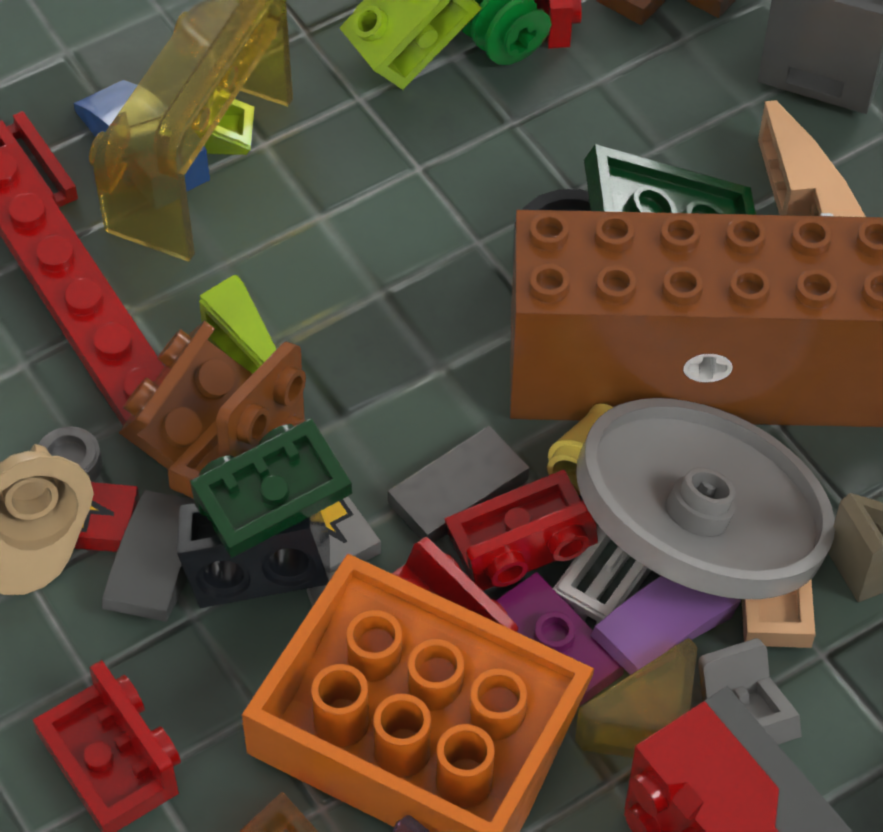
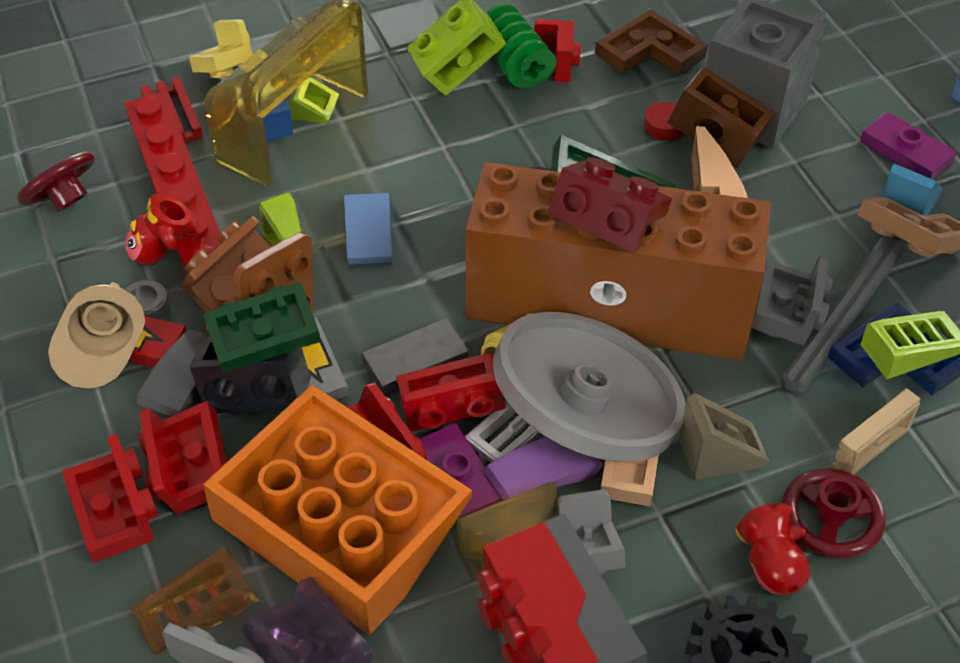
camera: 10 degrees right, 5 degrees down
none -> red animal [125,194,197,266]
none -> red bracket [138,401,227,515]
none -> light yellow bracket [189,19,254,78]
none -> medium blue slope [344,193,393,265]
none -> dark red bracket [548,157,673,252]
none -> red tile [644,102,683,140]
none -> reddish brown brick [667,66,775,168]

